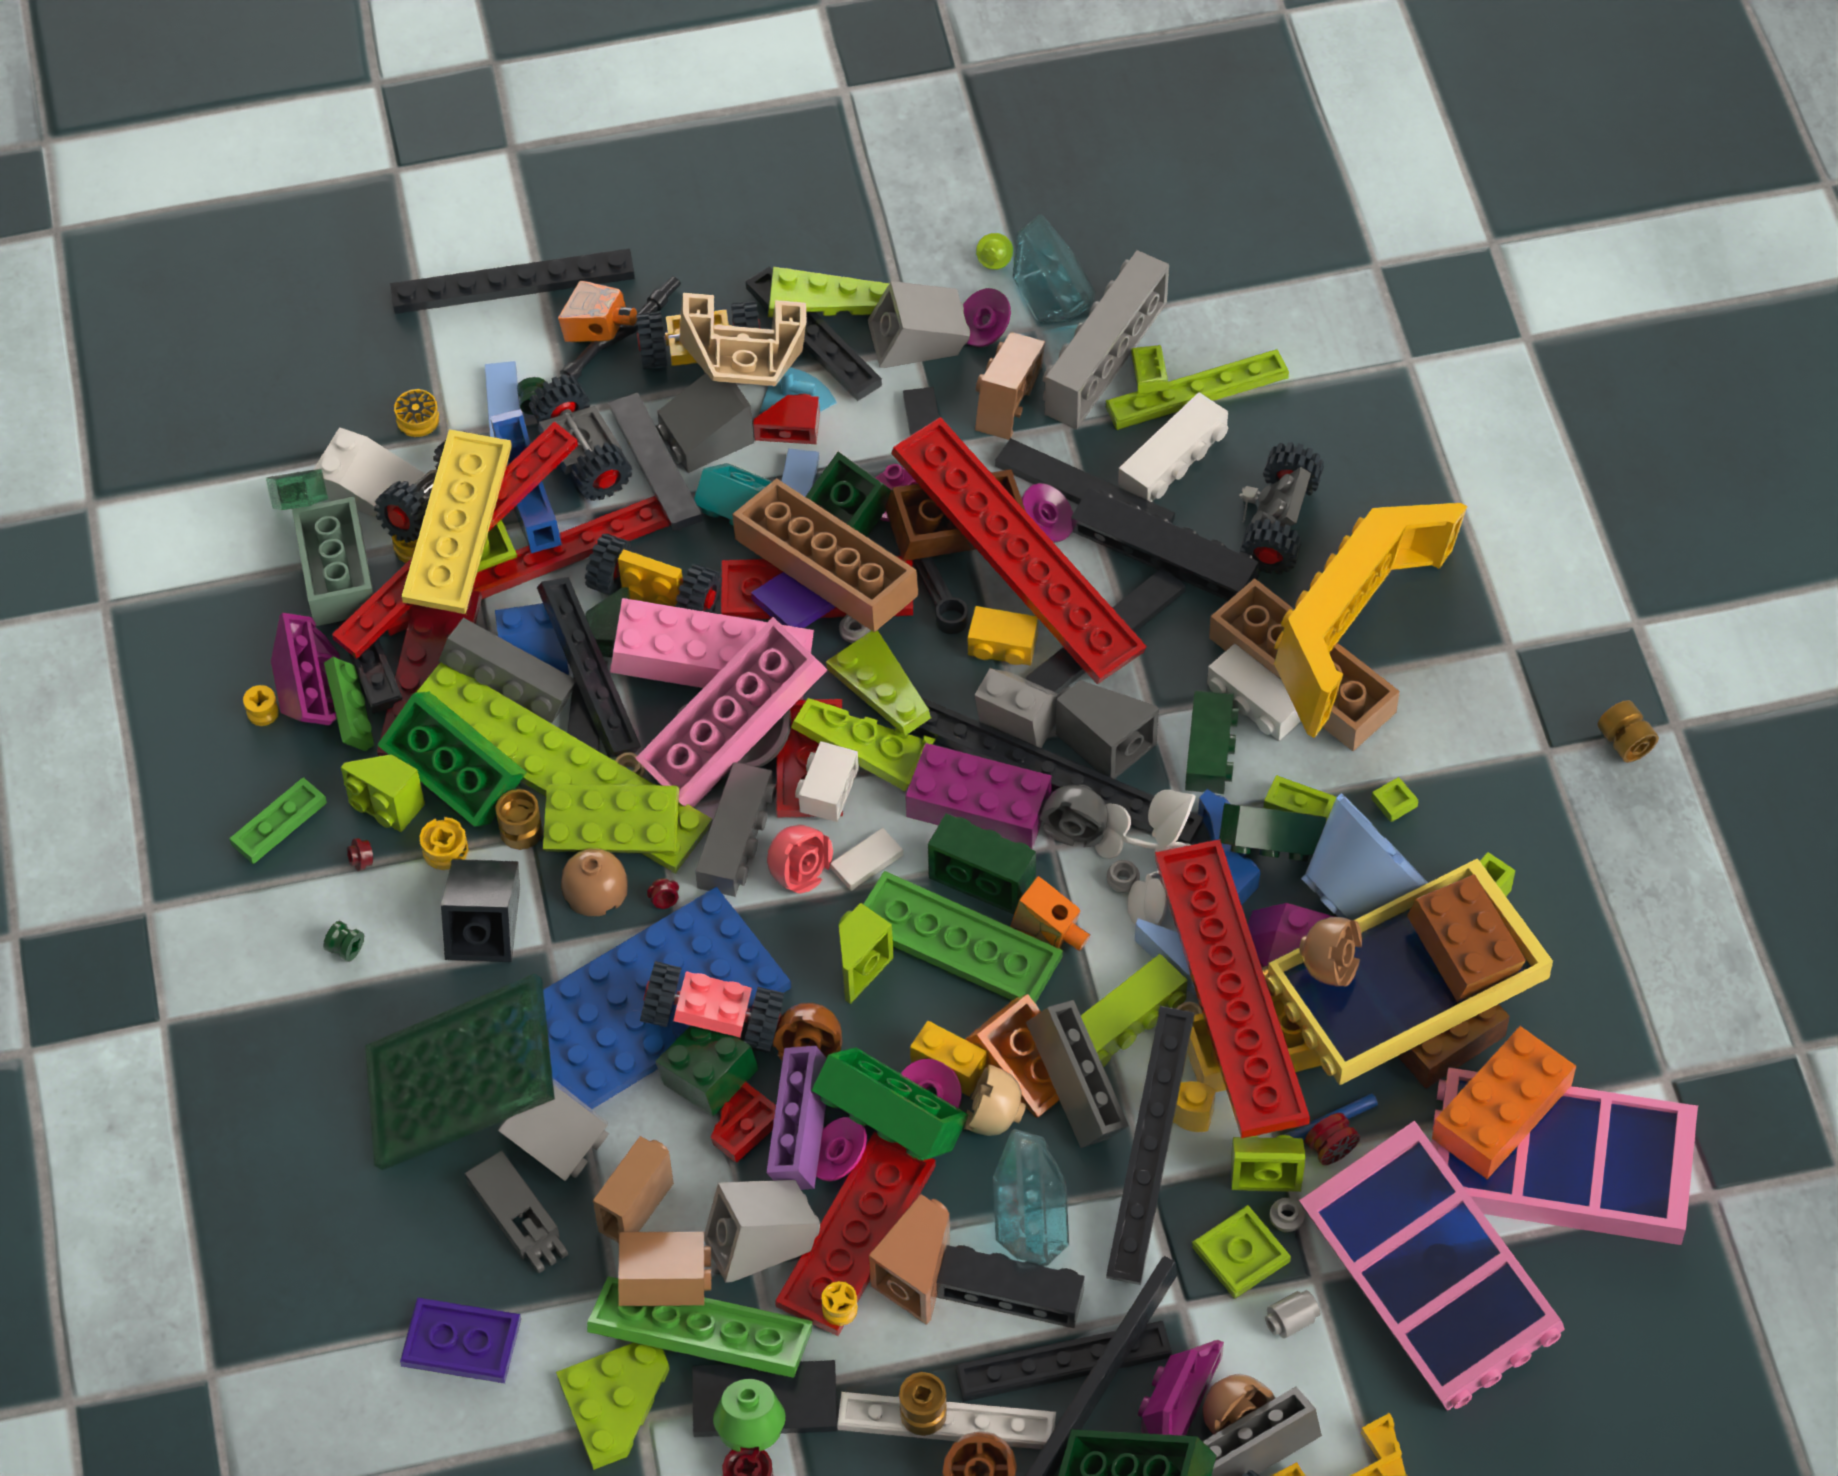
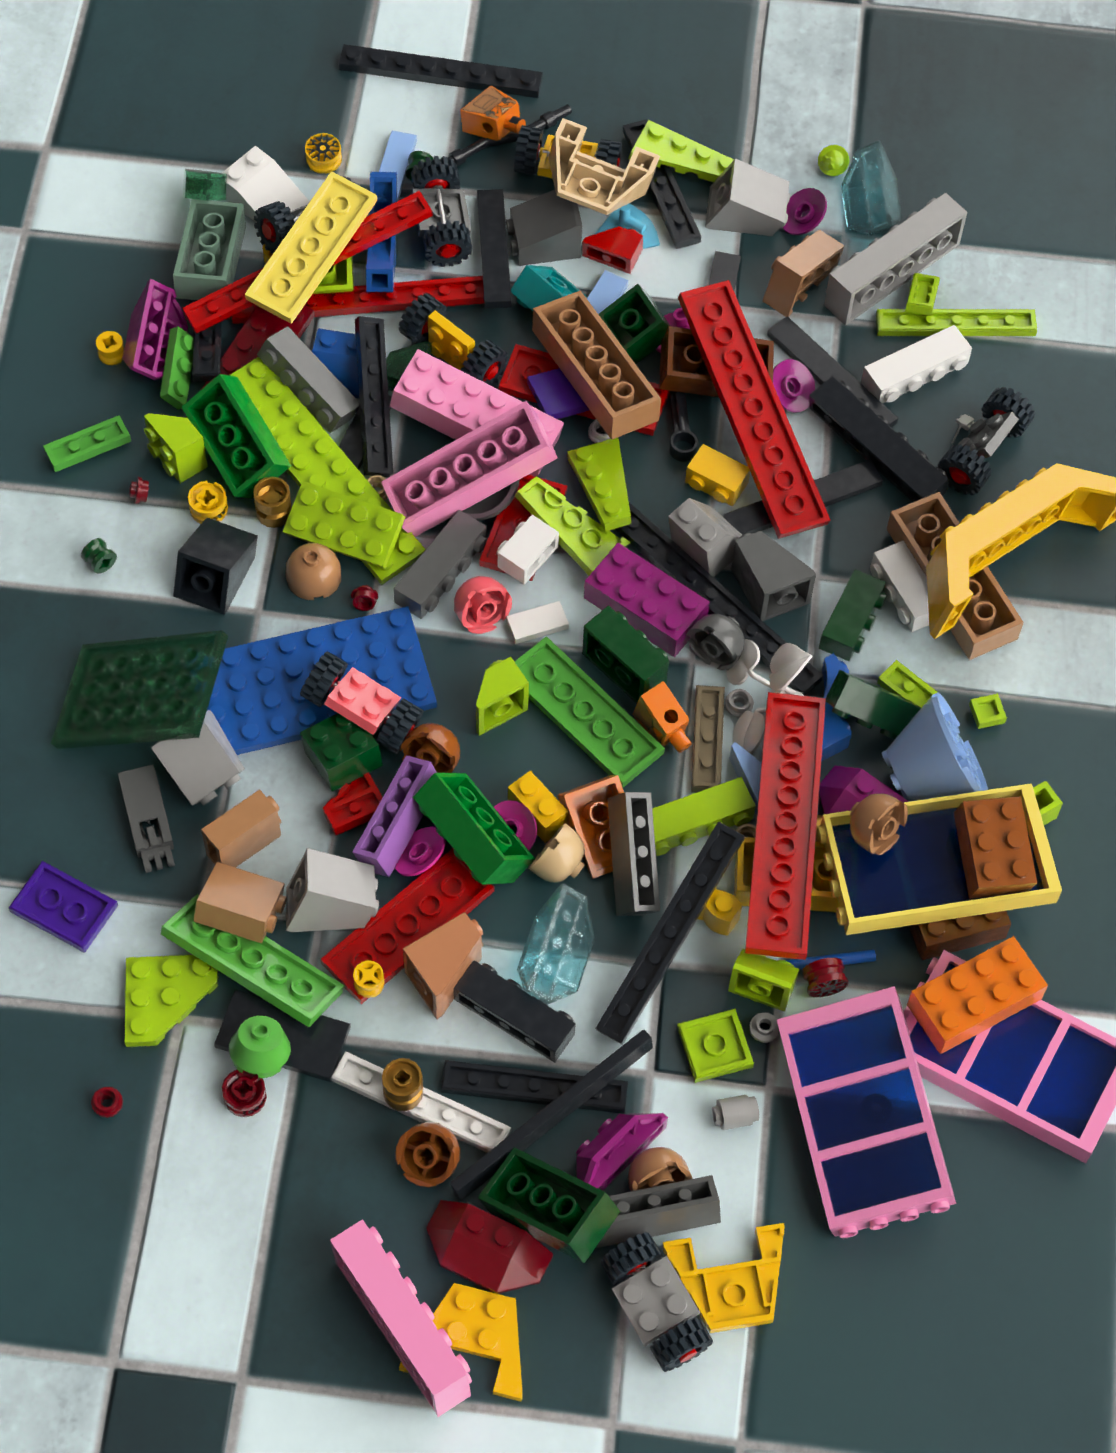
camera: 15 degrees right, 5 degrees up
none -> dark tan tile [691,685,725,792]

